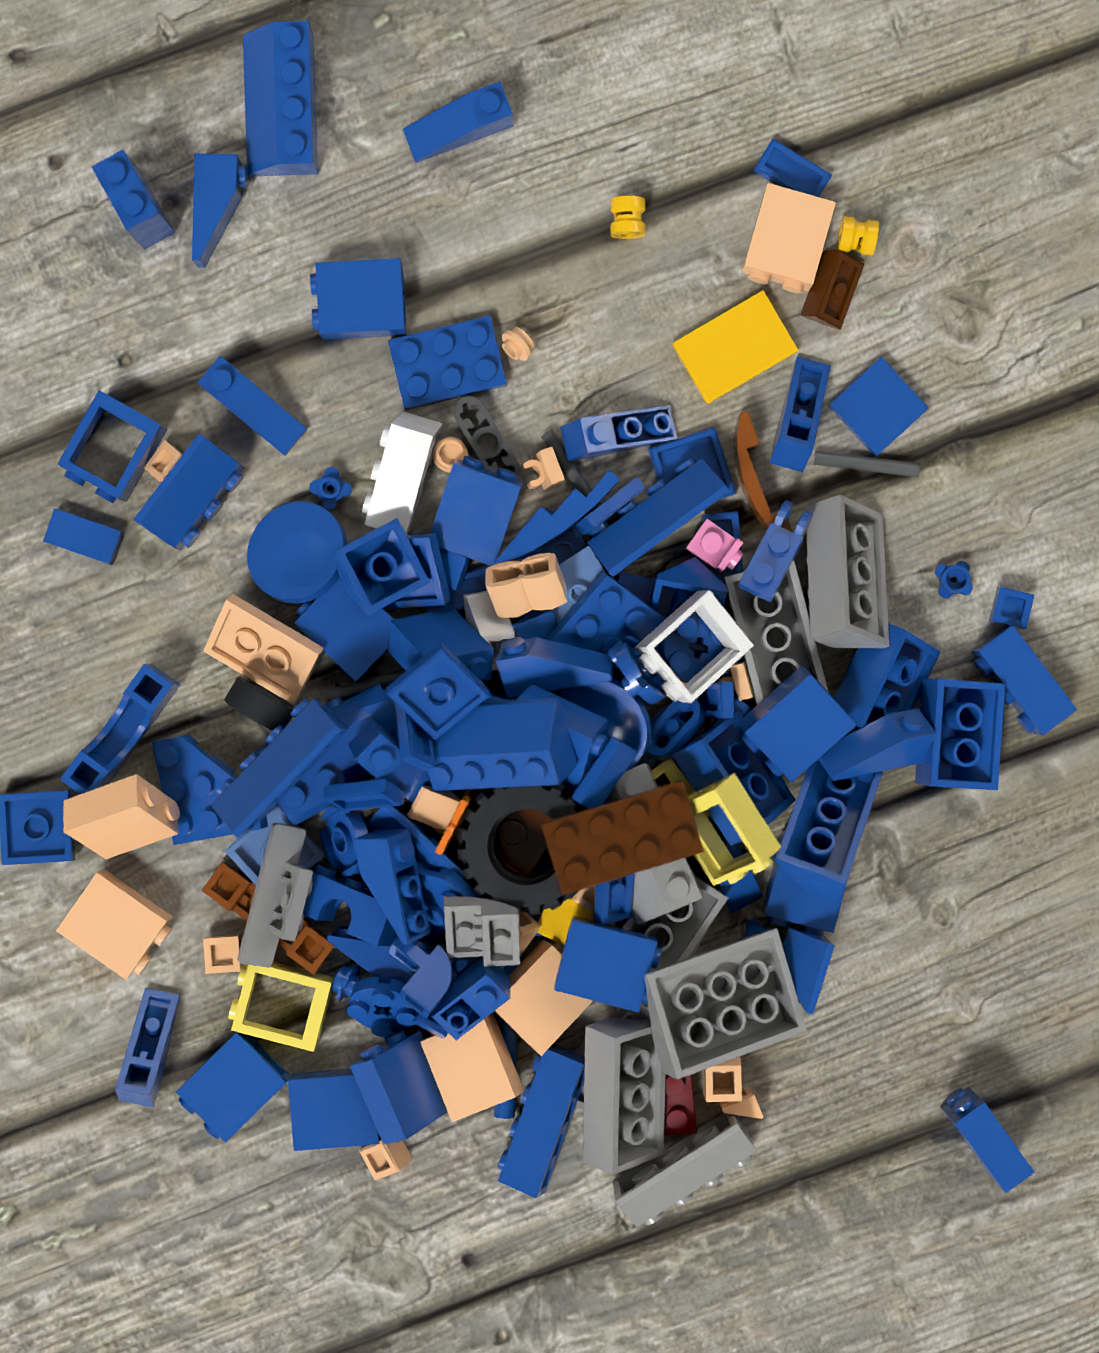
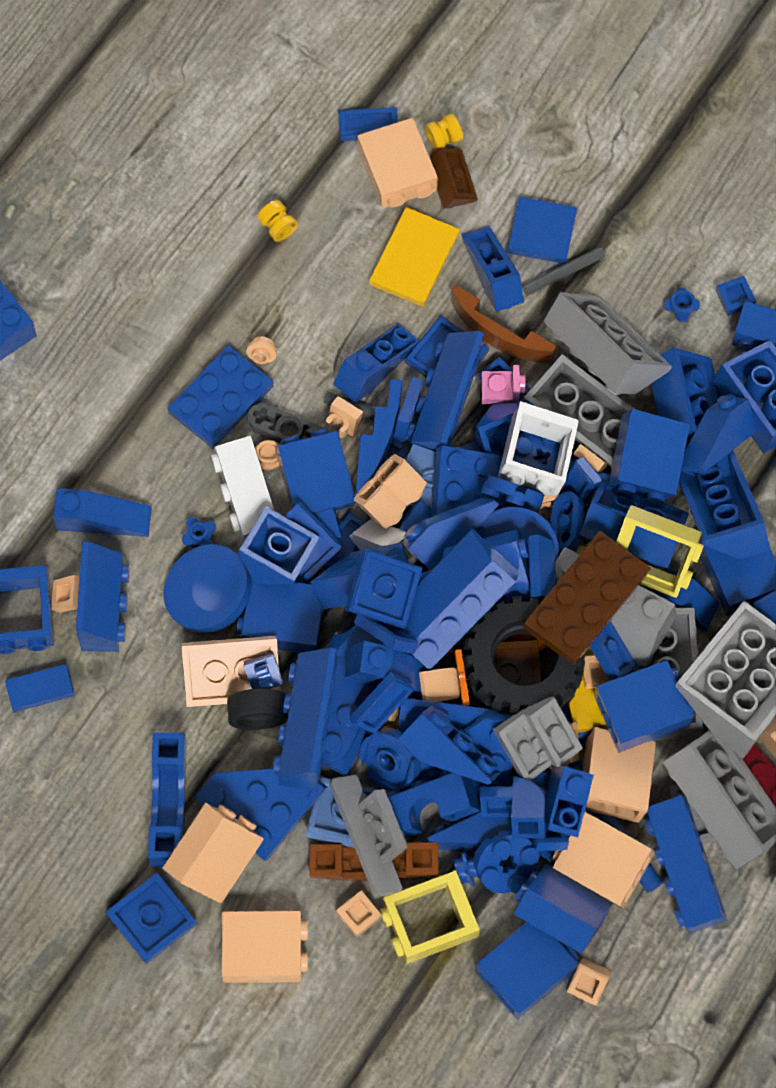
camera: 35 degrees left, 20 degrees down
blue slope [115,988,180,1108] -> none
blue brick [176,1032,291,1143] -> none
blue brick [310,258,407,340] -> none
blue slope [403,81,514,163] -> none
blue hinge [739,501,813,603] -> none
none -> blue tile [243,652,284,689]

